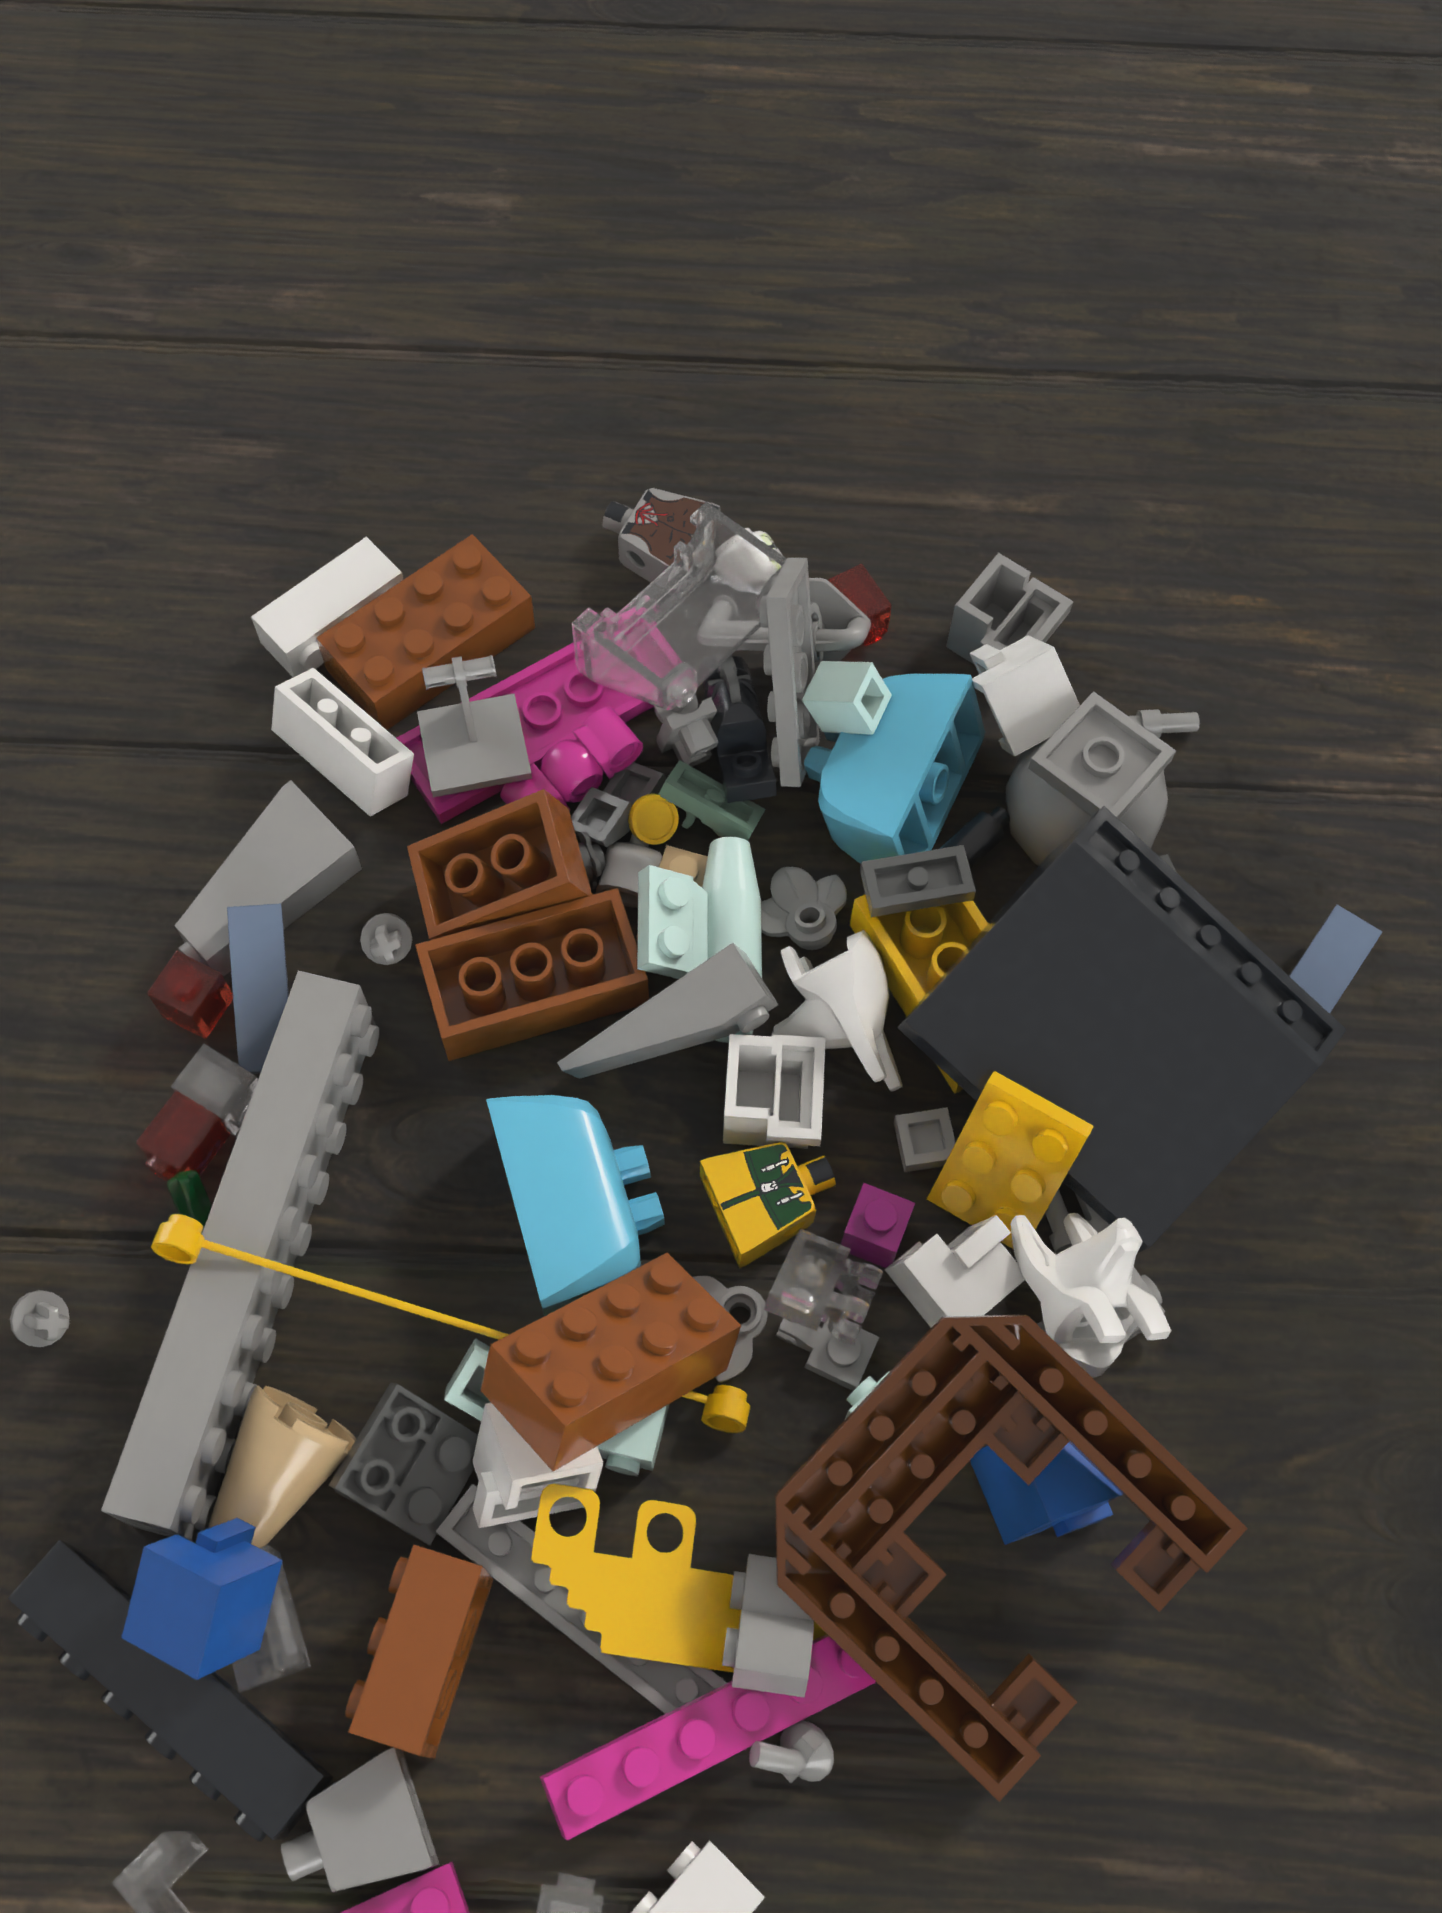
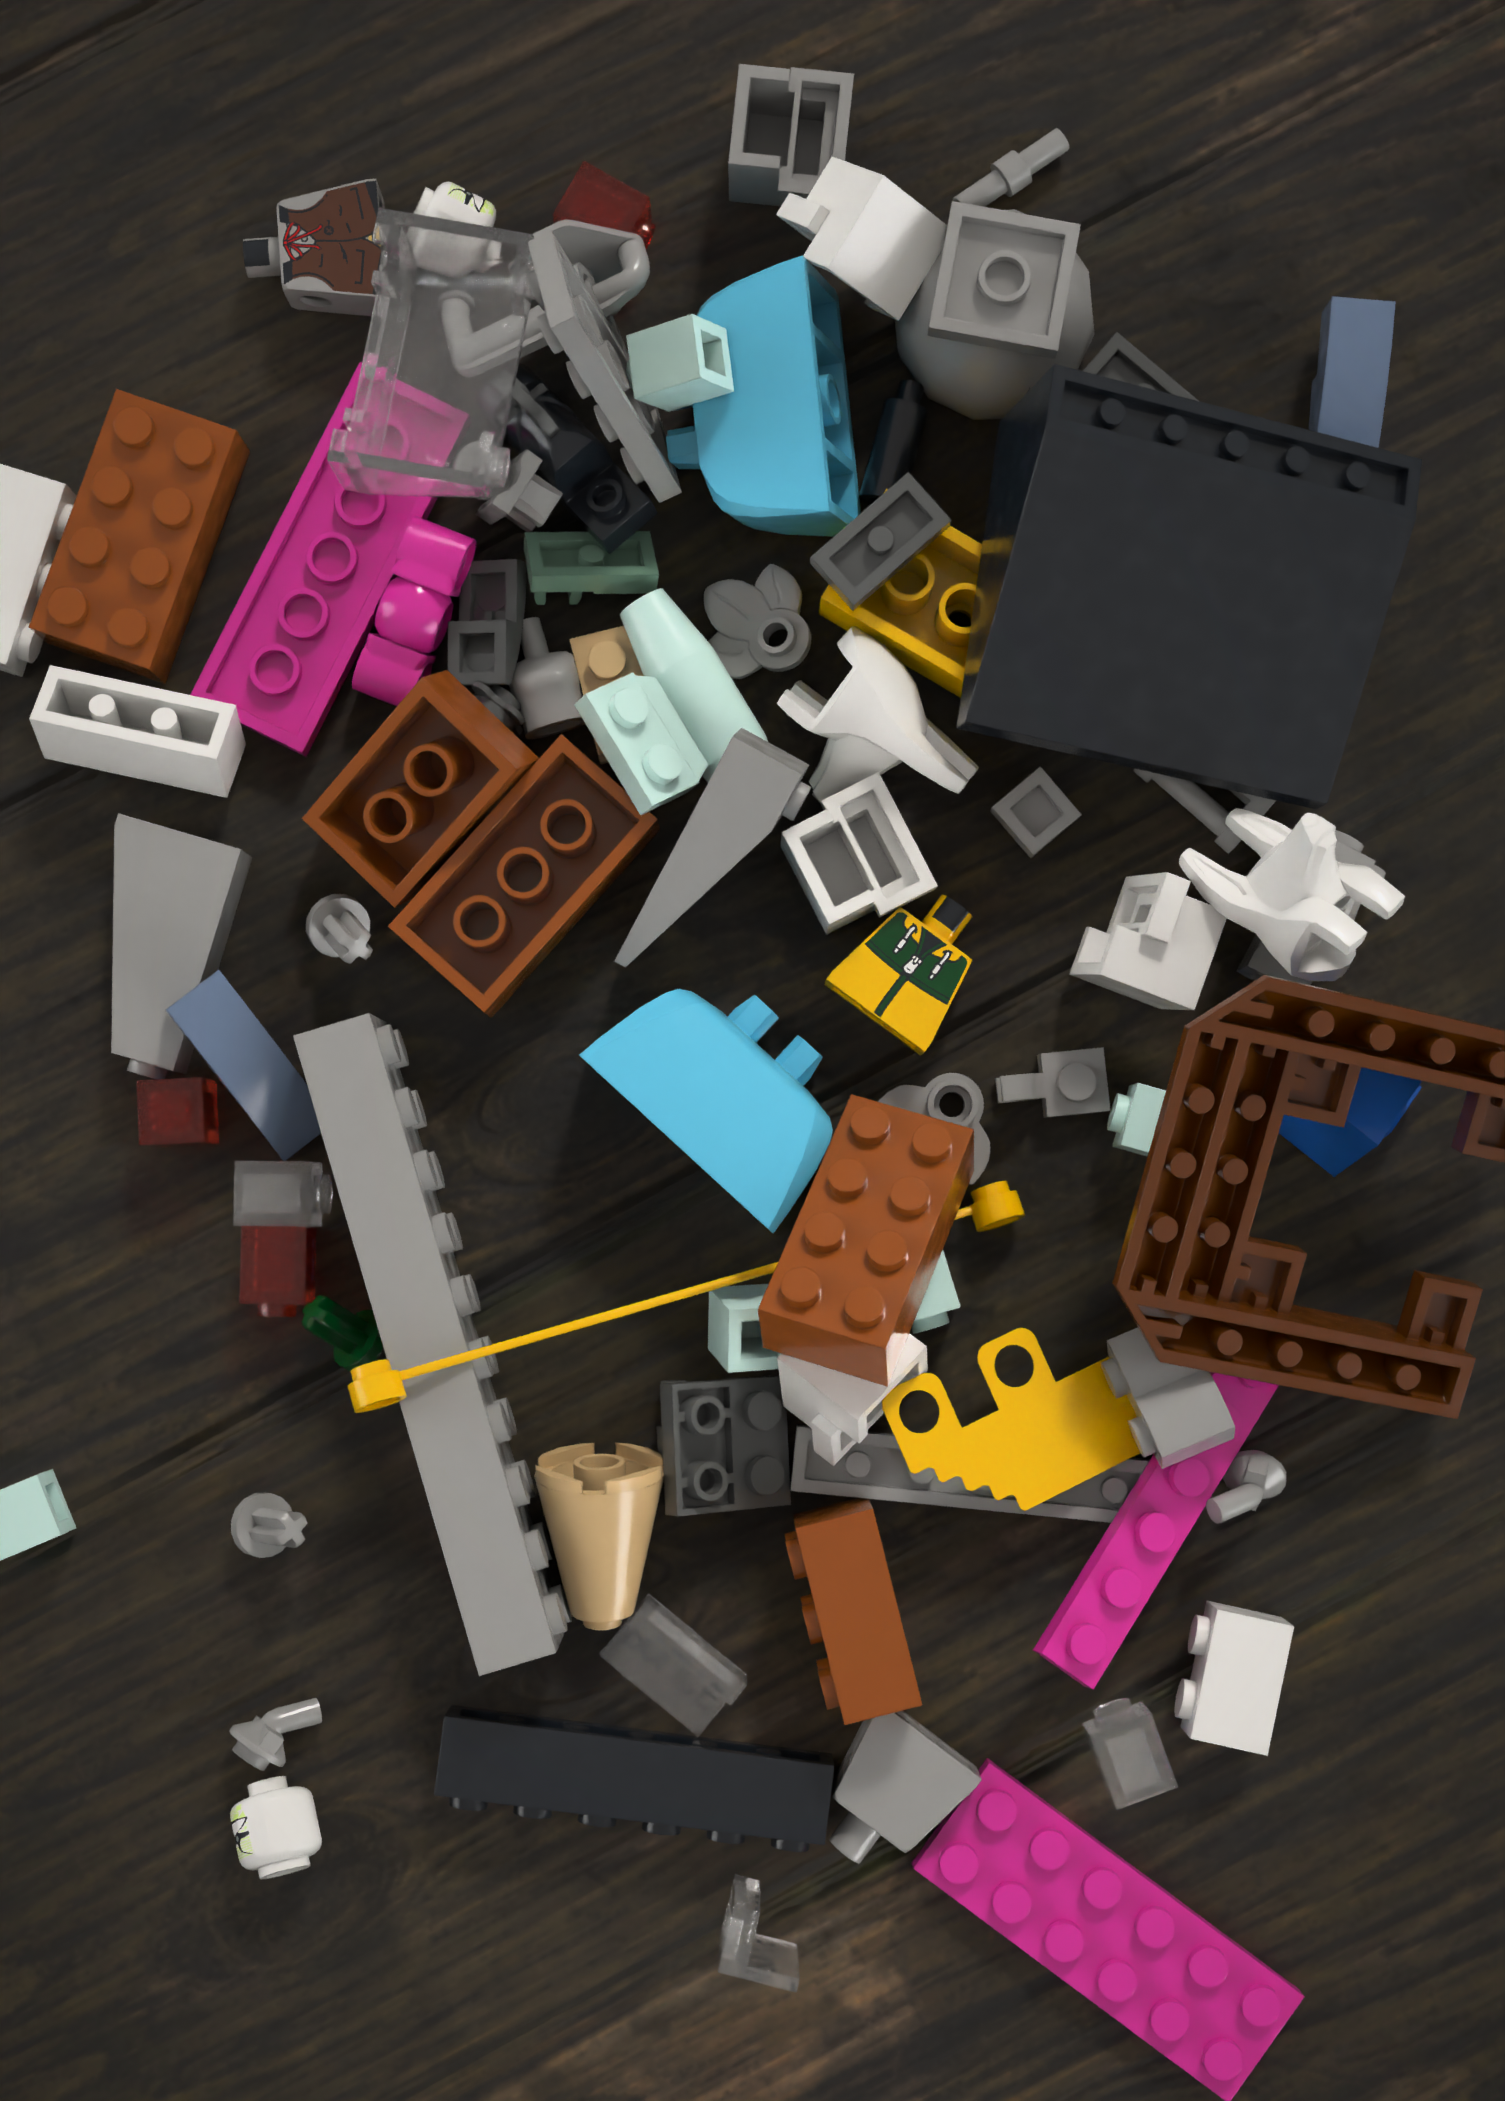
camera: 30 degrees left, 20 degrees up
blue plate [122,1518,283,1680] -> none
light grey plate [417,655,532,797] -> none
yellow piece [628,794,679,845] -> none
clear plate [764,1229,883,1345] -> none
magenta brick [840,1183,915,1268] -> none
yellow plate [927,1071,1094,1249] -> none

